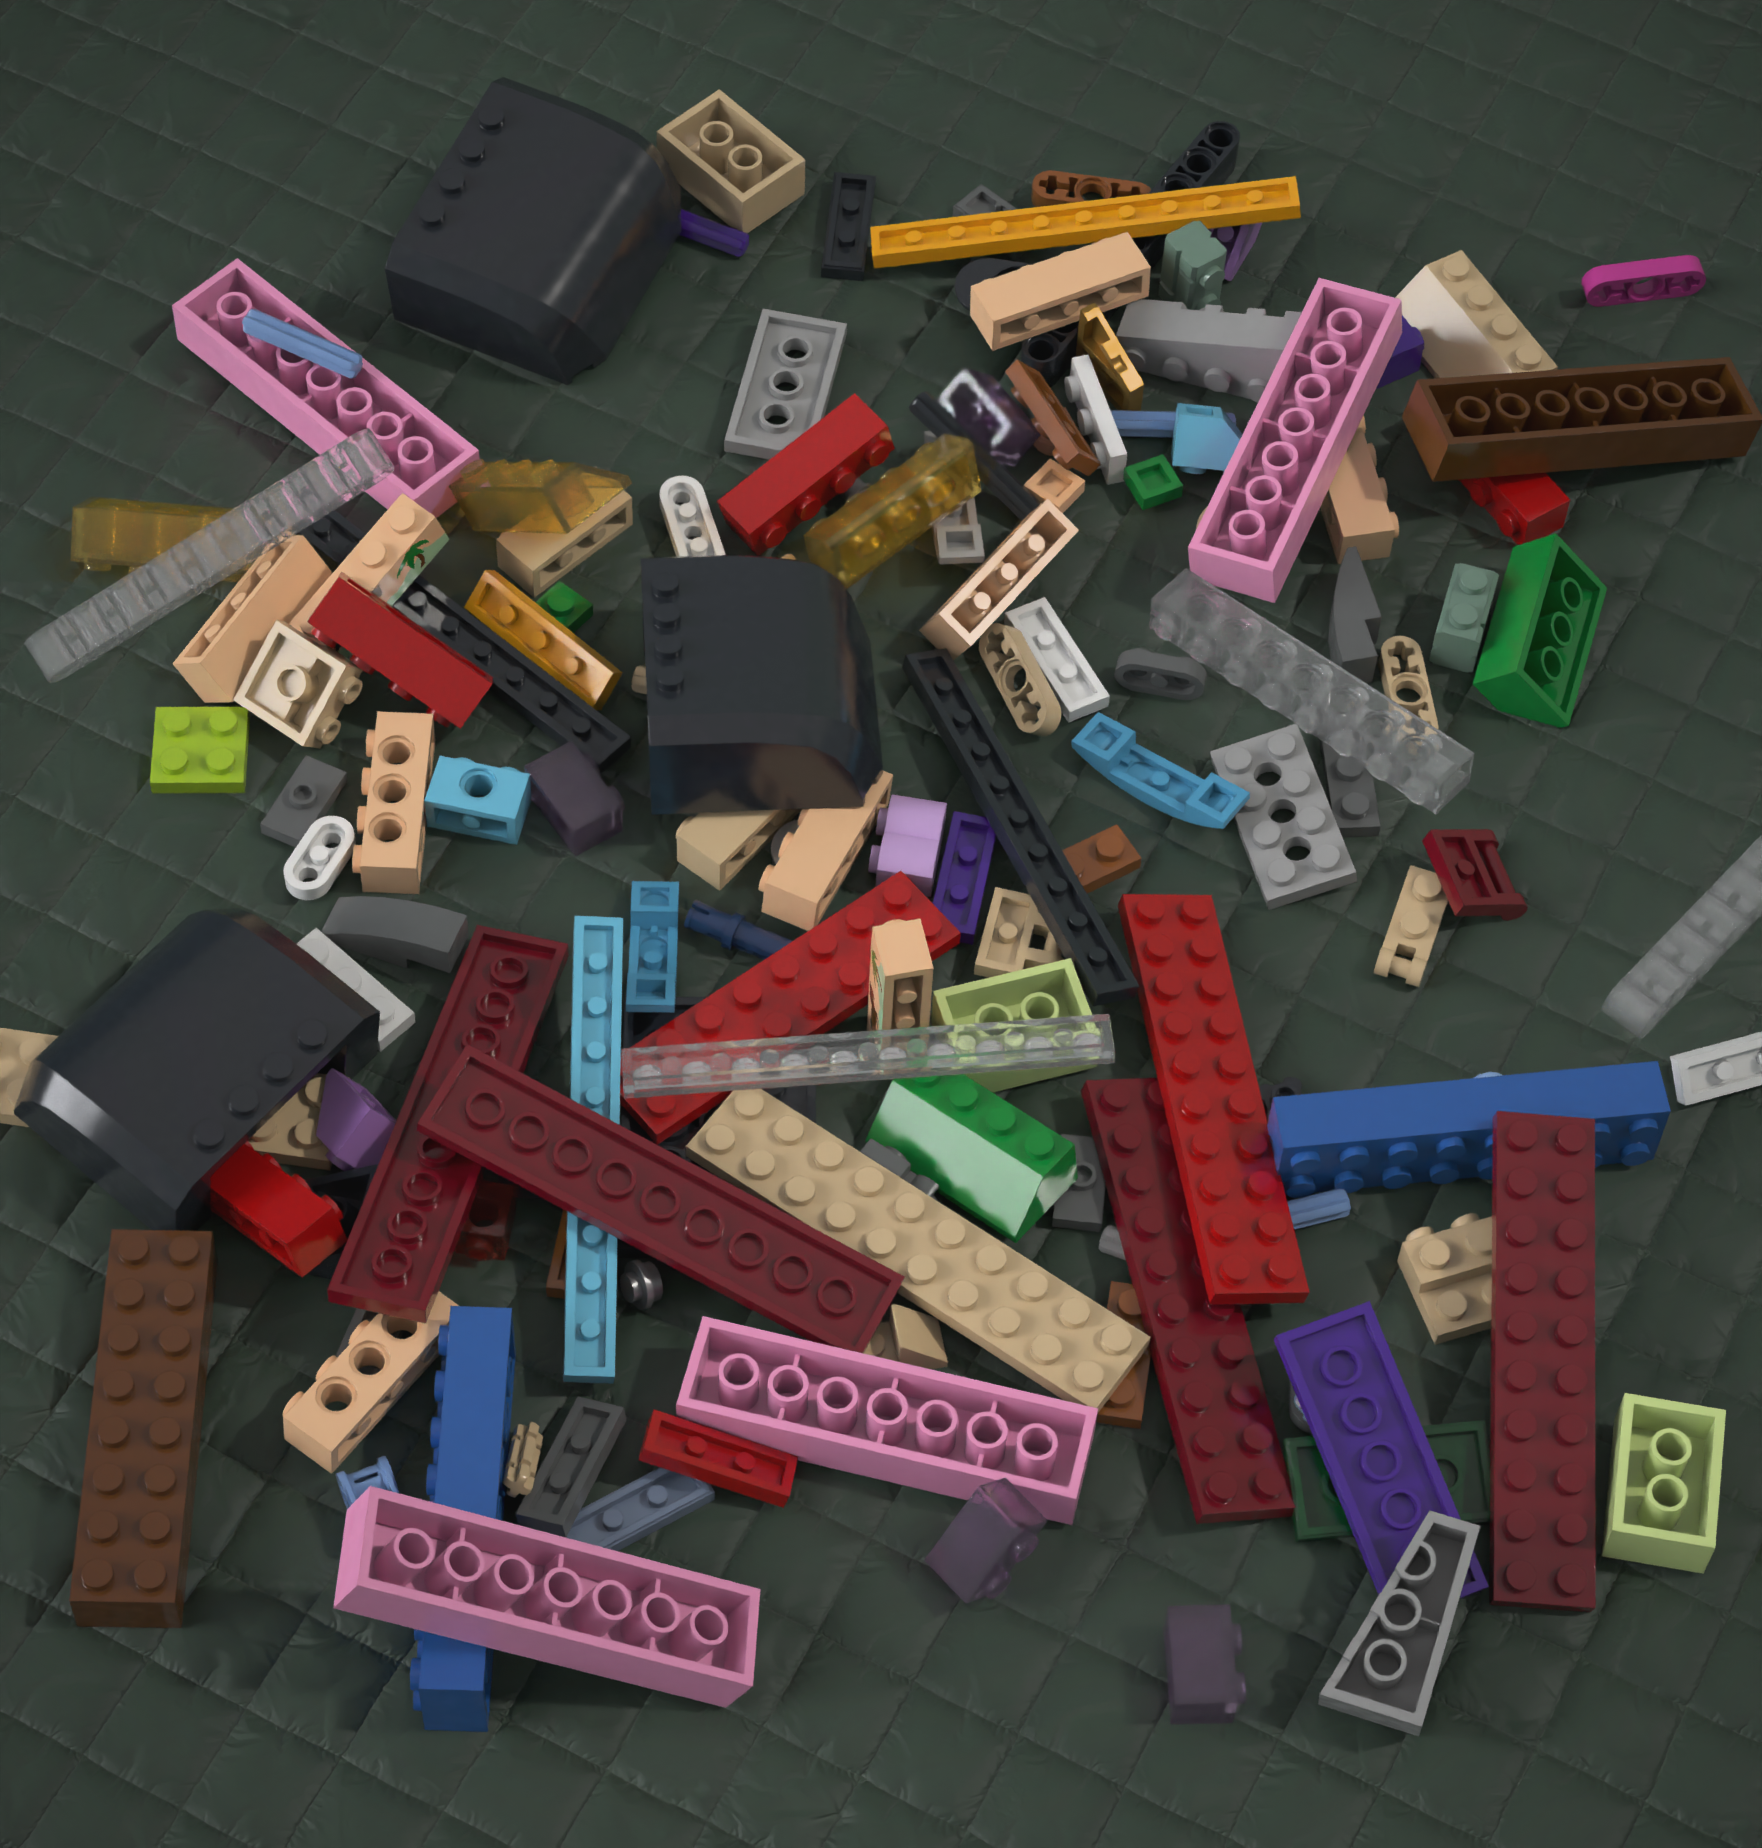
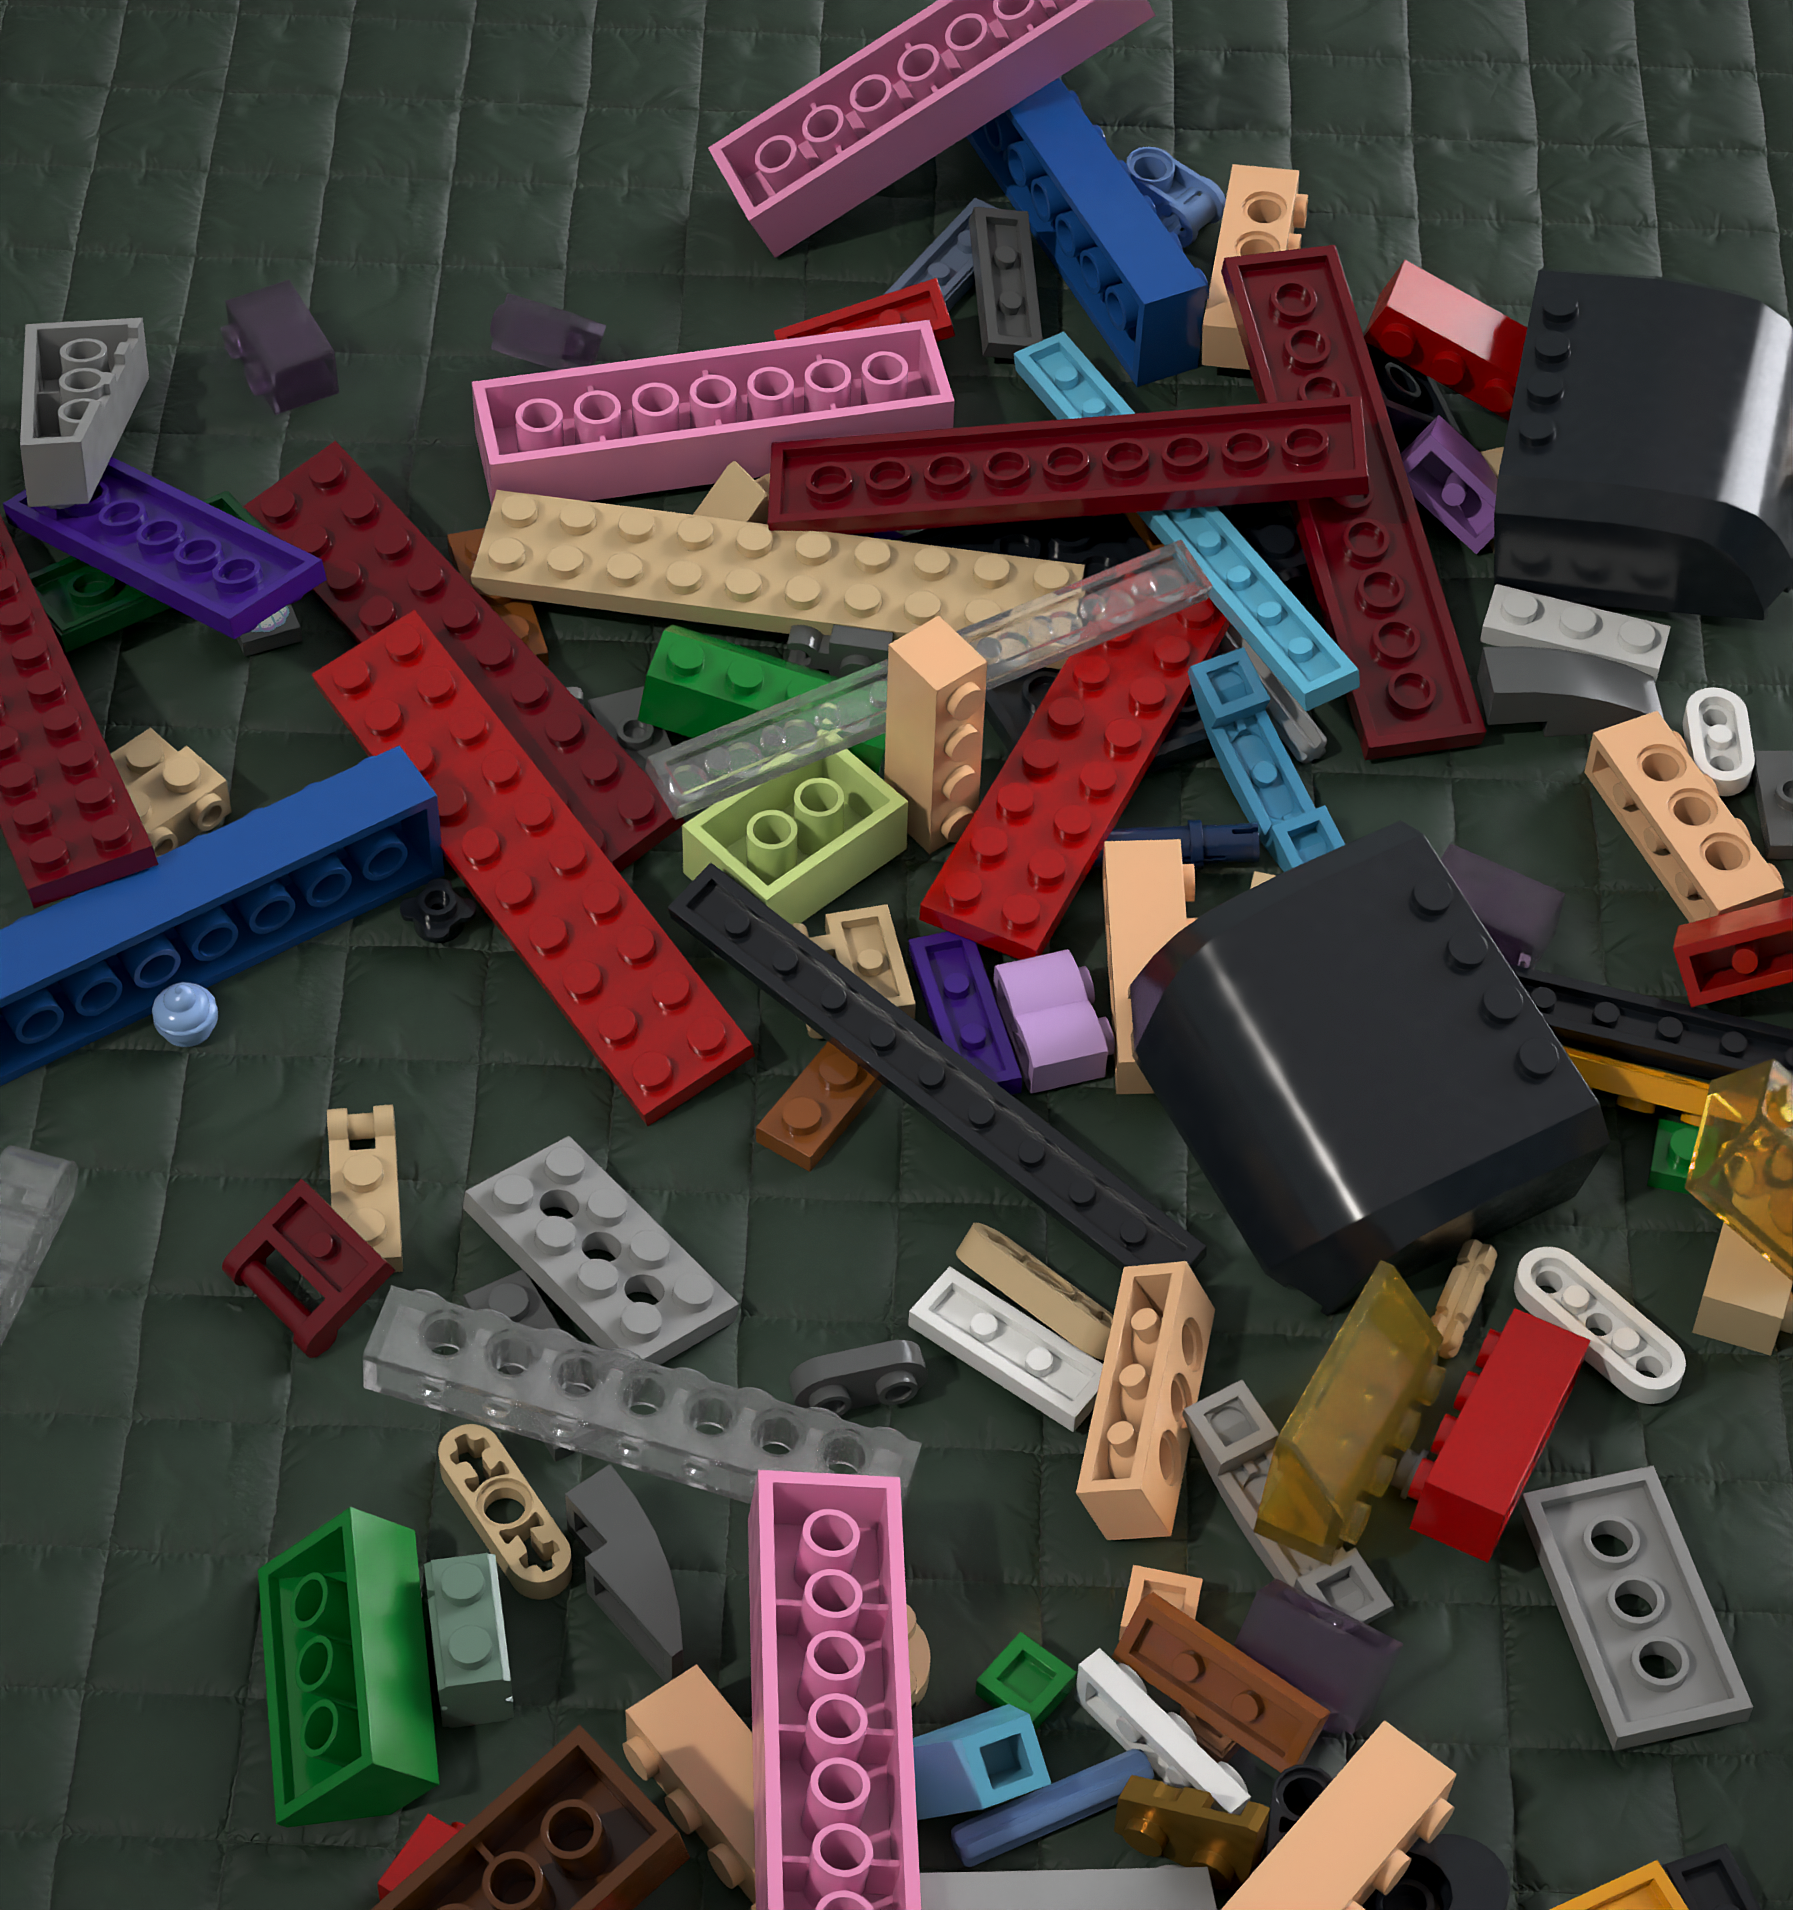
camera: 155 degrees right, 5 degrees down
reddish brown brick [69,1229,218,1628] -> none
medium azure brick [424,756,532,845] -> none
tan axle [503,1422,543,1498] -> none
black axle [909,391,1041,521] -> none
dark azure slope [1071,712,1250,829] -> none

